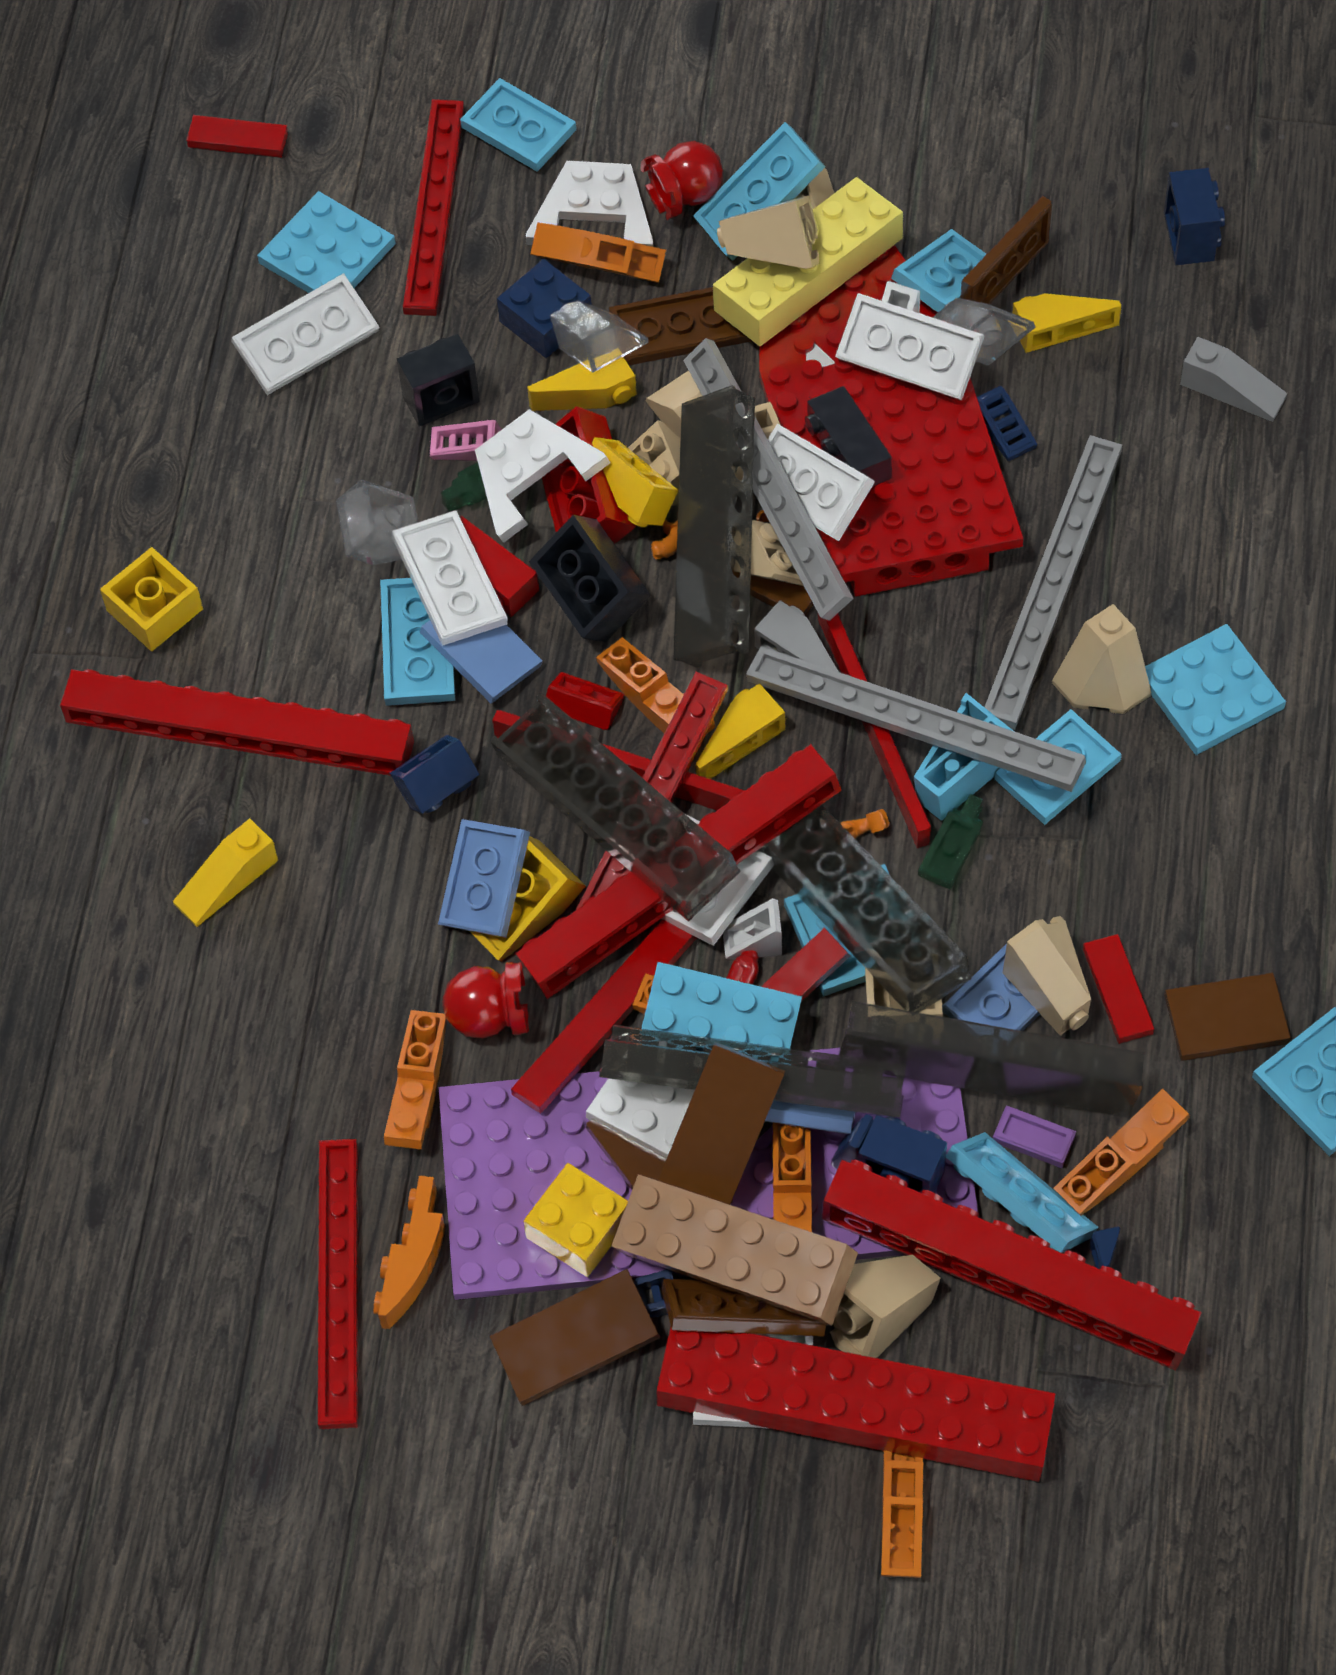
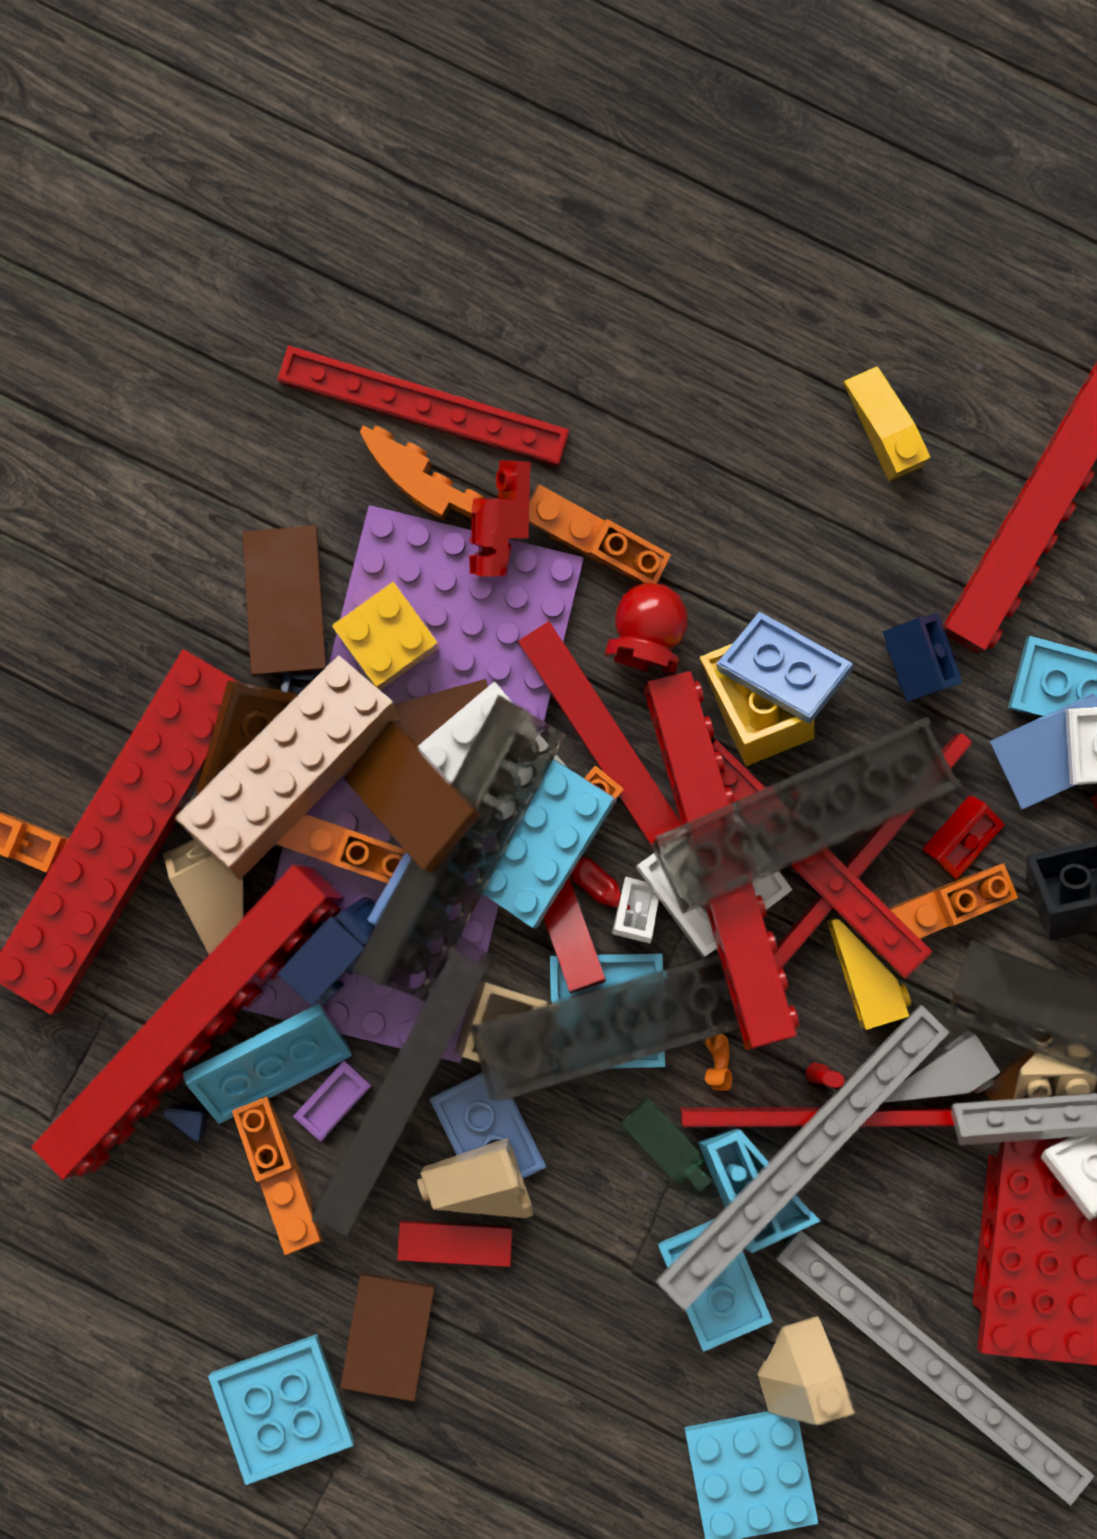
camera: 105 degrees right, 25 degrees up
none -> red plate [469,460,531,577]
none -> red piece [806,1062,845,1088]

